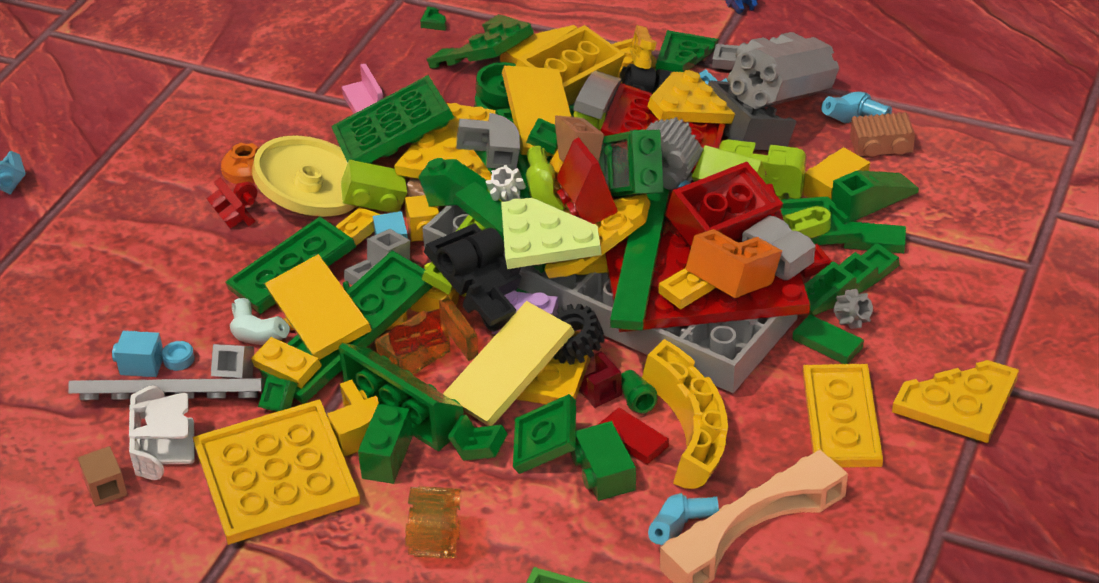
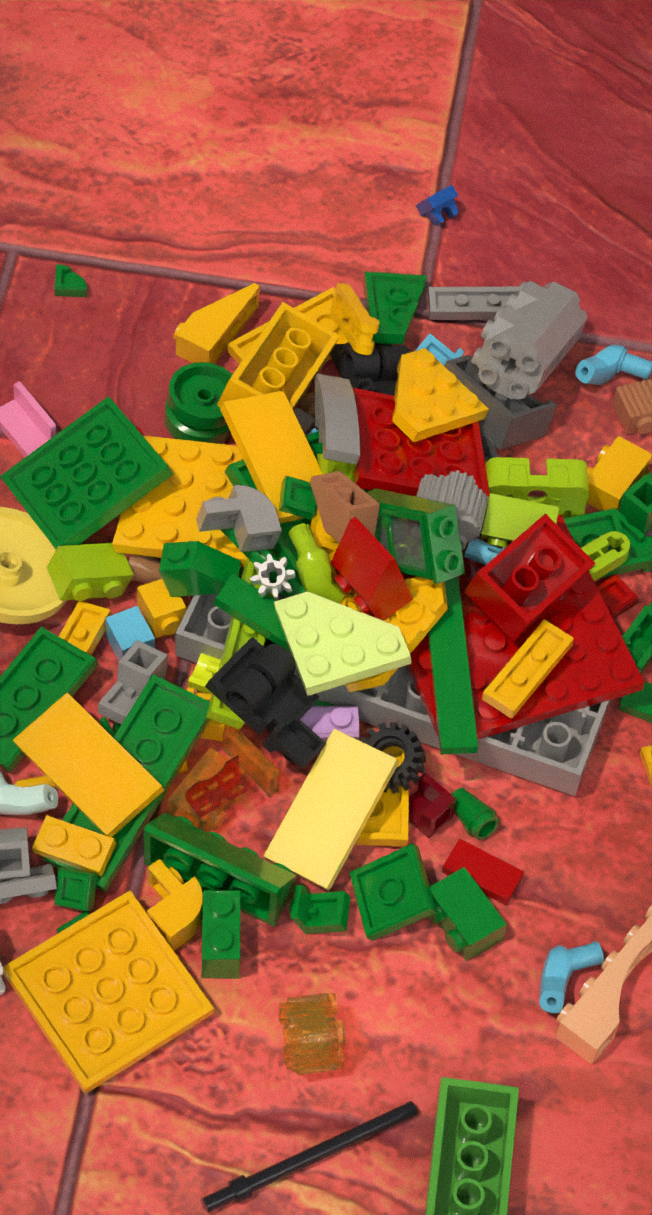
camera: 20 degrees left, 15 degrees up
green wing [427,14,534,68] -> none
yellow brick [642,339,728,489] -> none
orange panel [686,229,782,298] -> none
light grey brick [742,215,816,280] -> none

